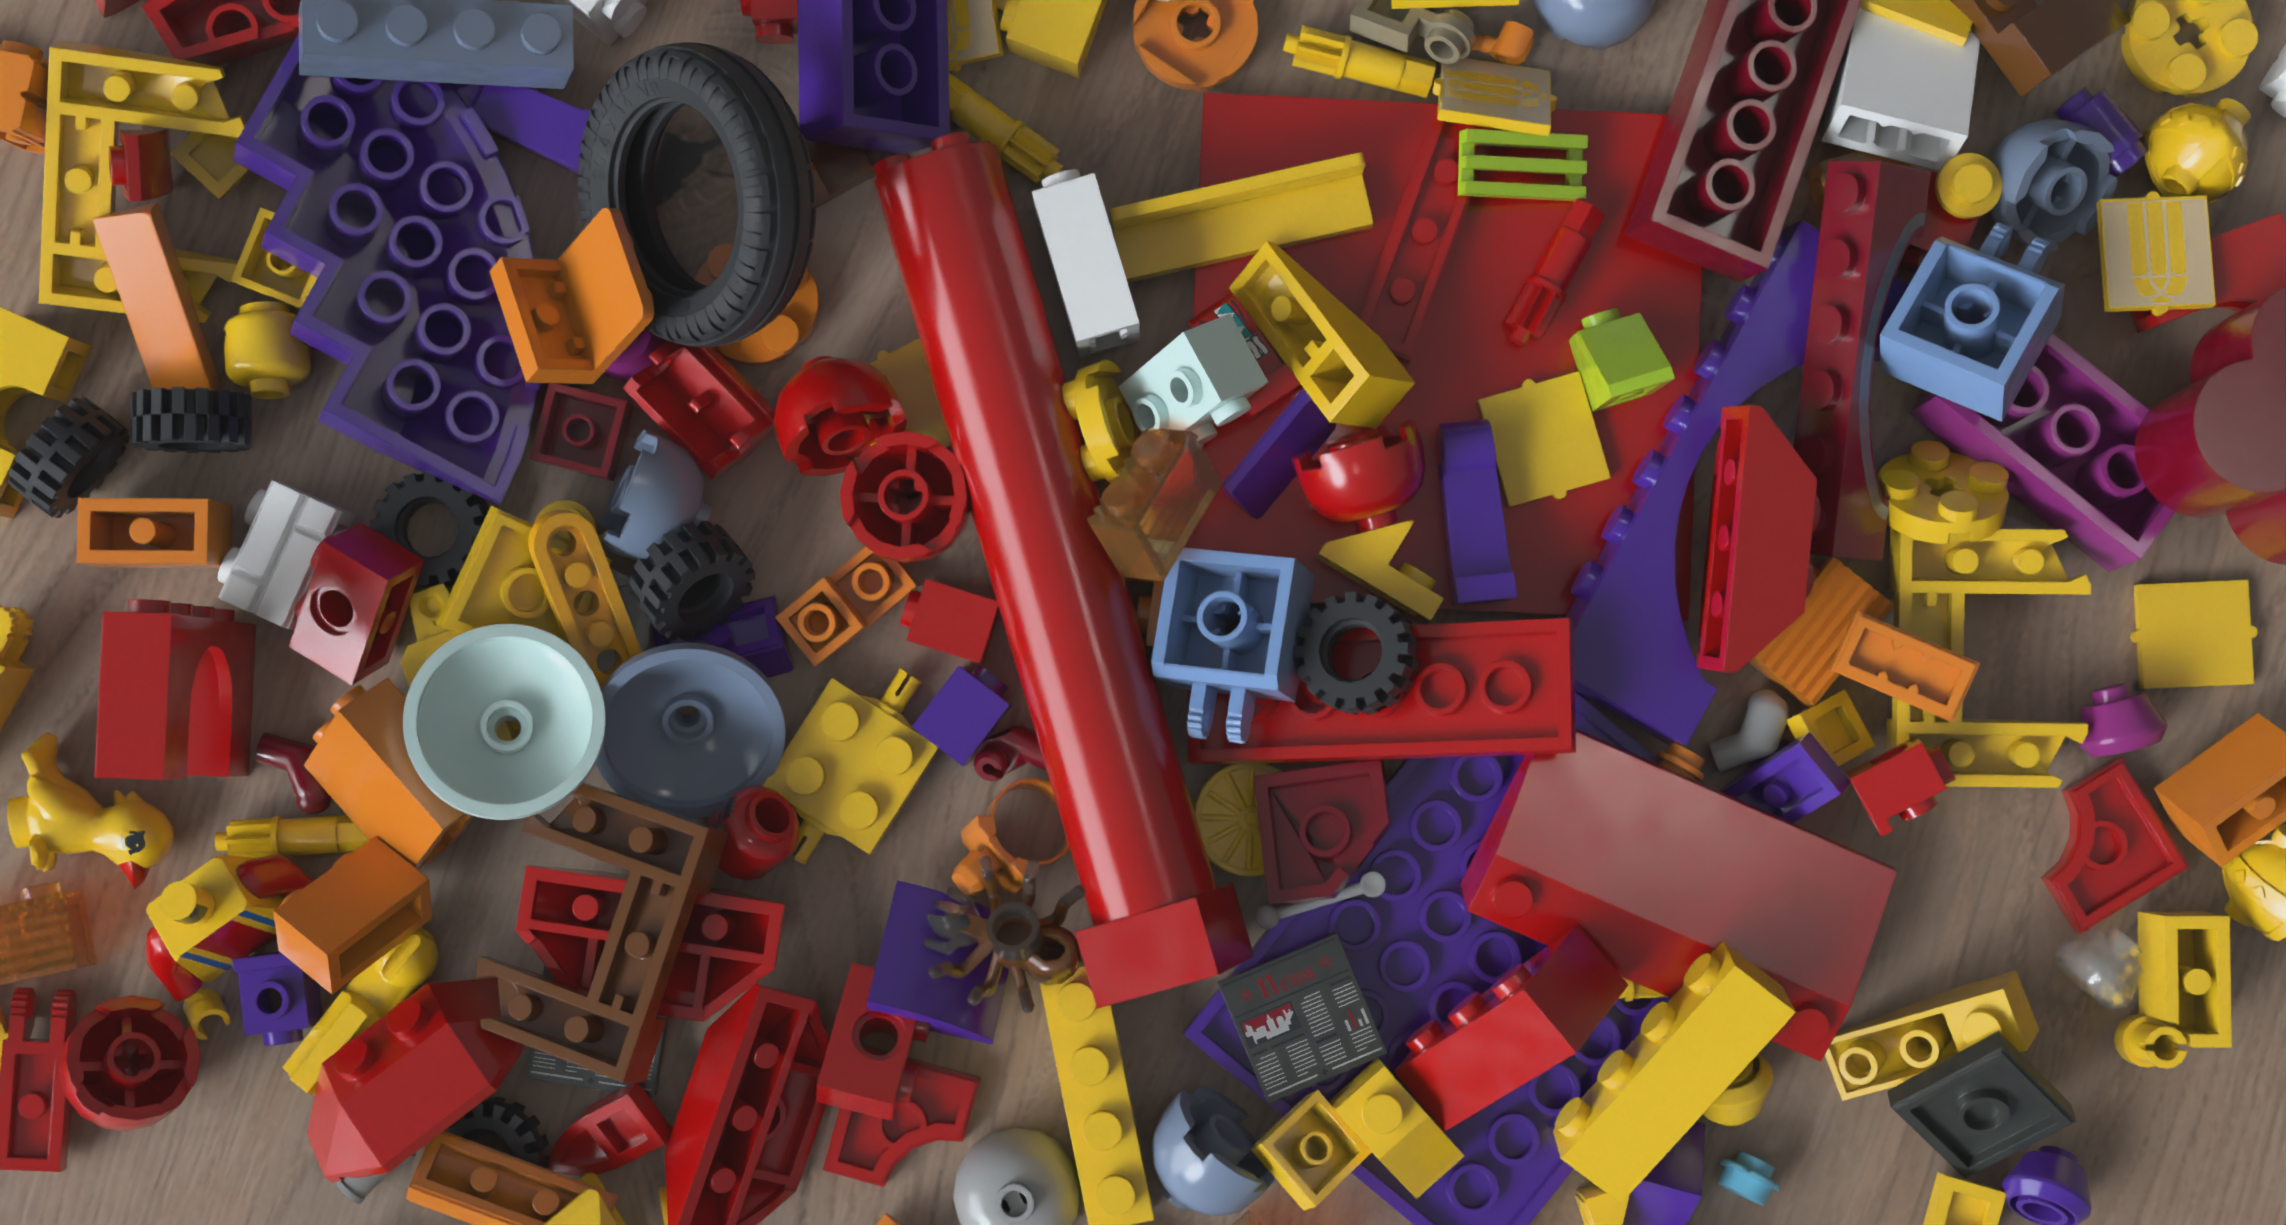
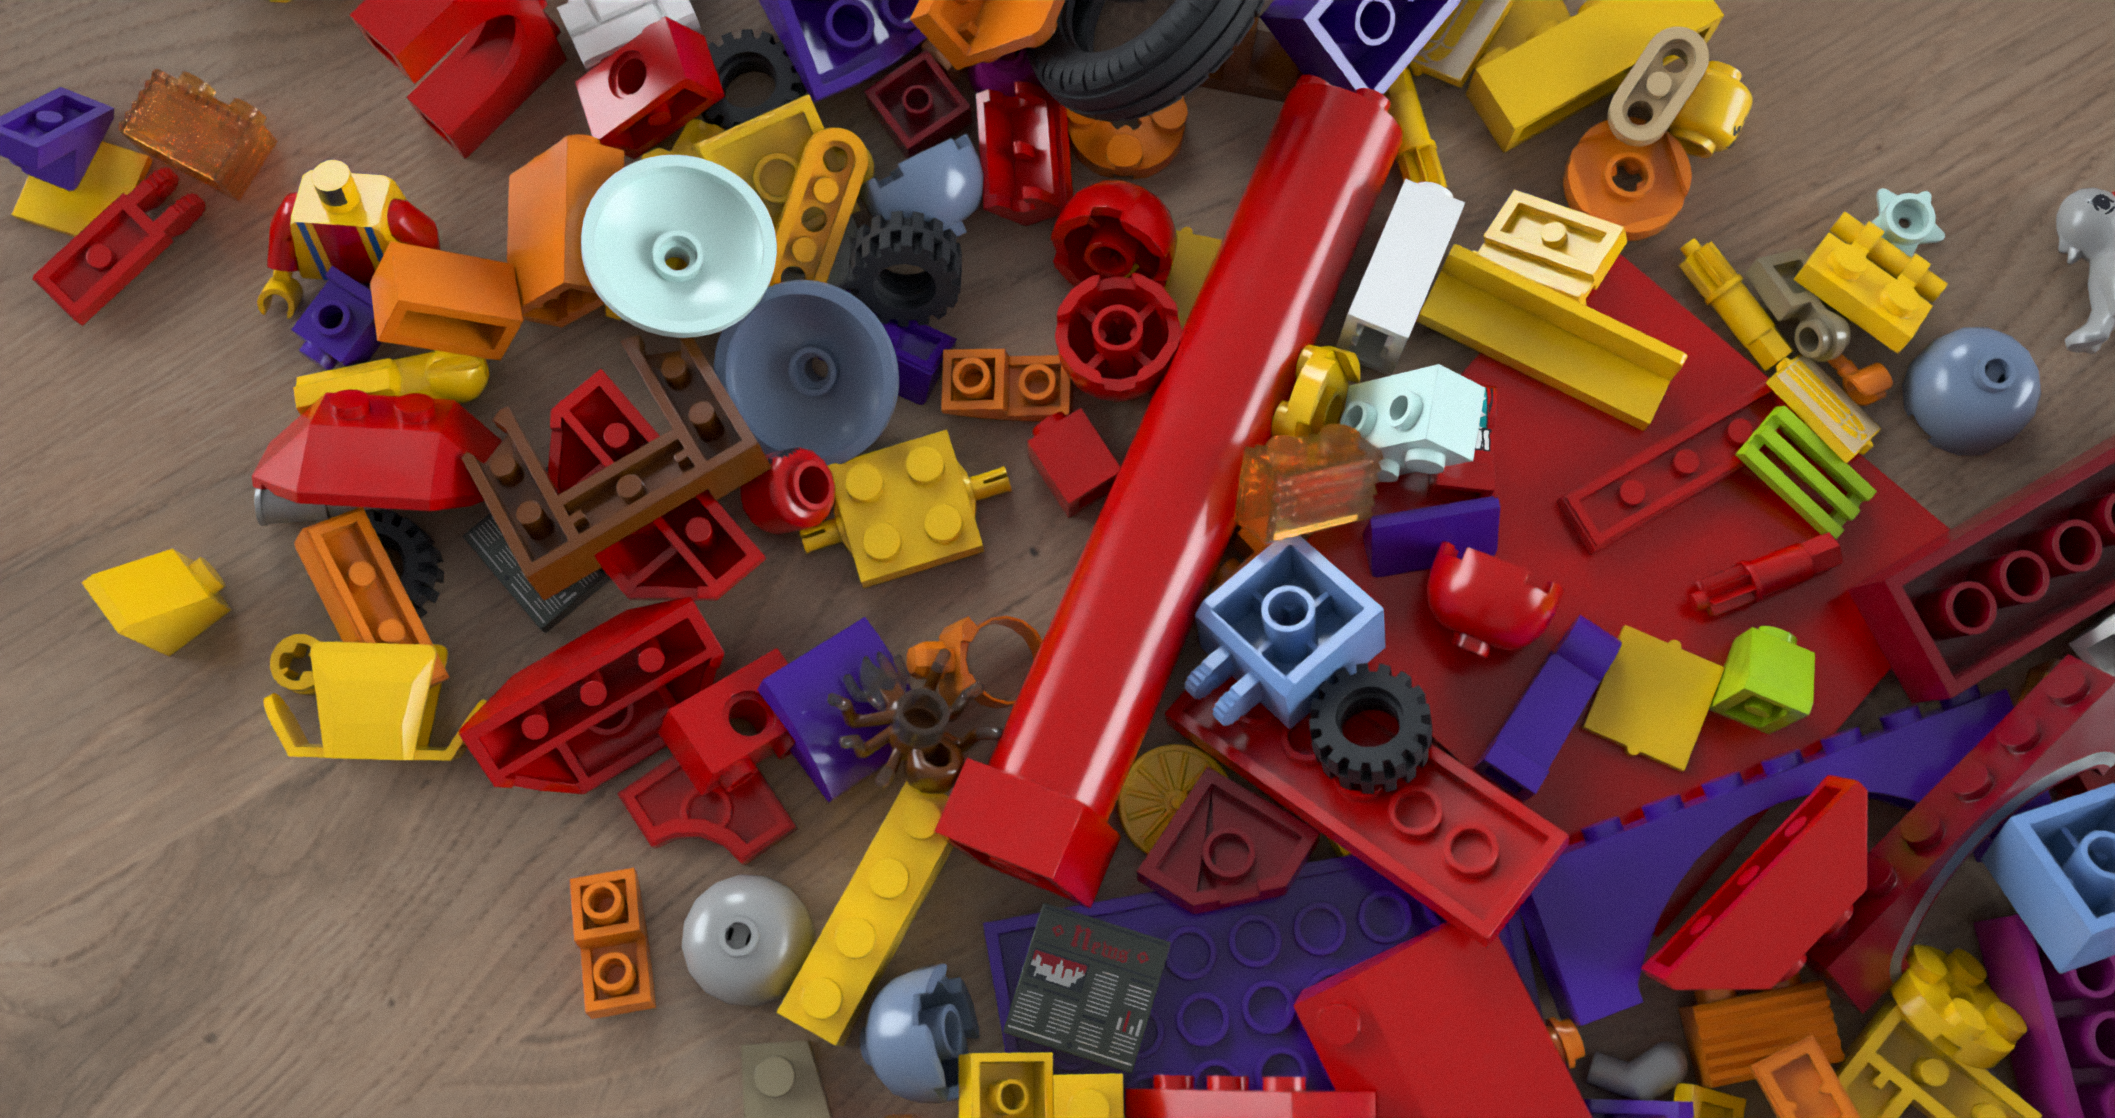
camera: 45 degrees right, 10 degrees down
yellow animal [7,732,174,890] -> none
red cylinder [59,995,201,1132] -> none
yellow piece [215,815,369,858] -> none
dark red arm [255,732,332,814] -> none
red plate [548,1082,672,1176] -> none
dark purple brick [912,664,1013,766] -> none
dark red arm [973,725,1047,782] -> none
yellow slope [1229,241,1415,429] -> none
light grey hinge [1255,871,1386,929] -> none
yellow slope [1315,520,1444,623] -> none
none -> yellow plate [1473,190,1627,305]

